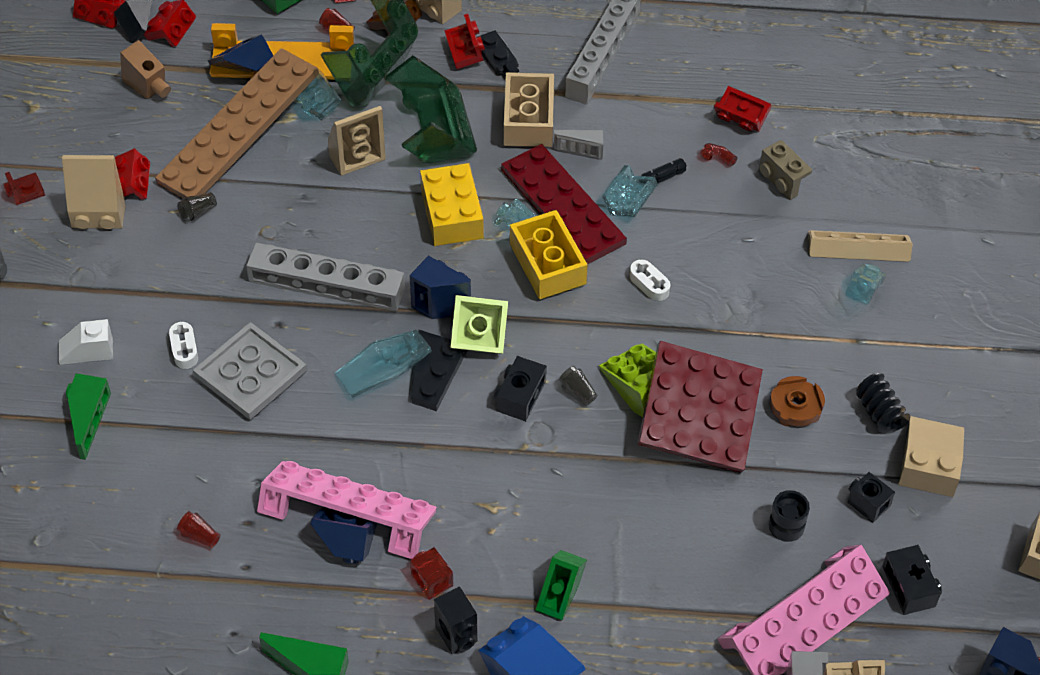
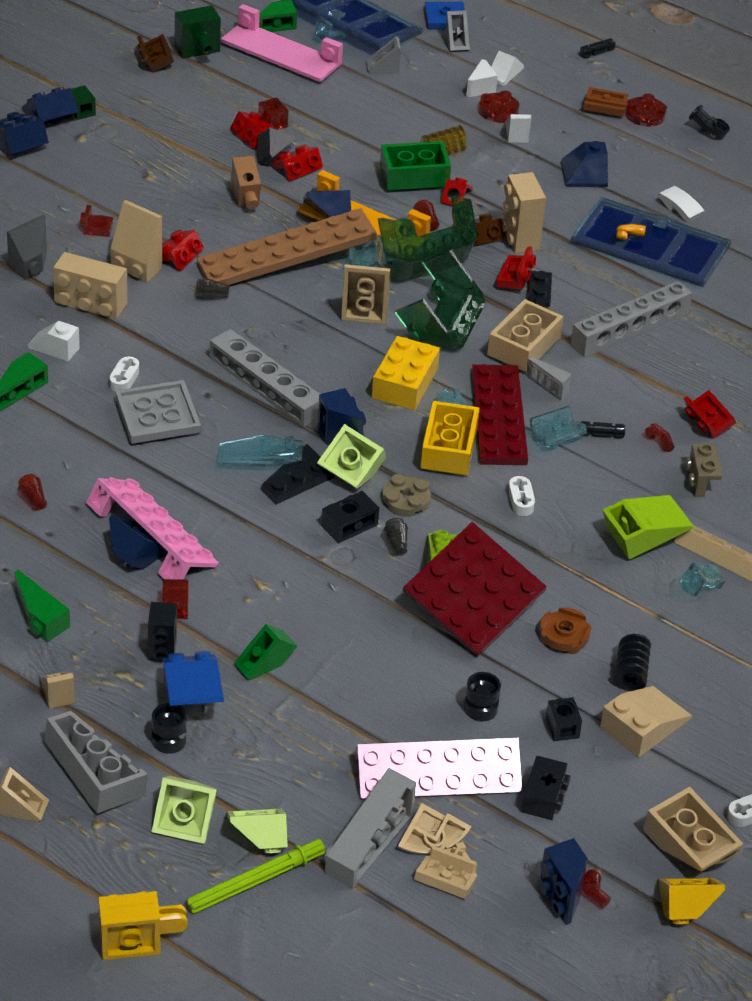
camera: 30 degrees right, 10 degrees down
none -> tan brick [53,252,128,319]
none -> dark tan plate [382,474,431,517]
none -> lime slope [602,495,694,560]

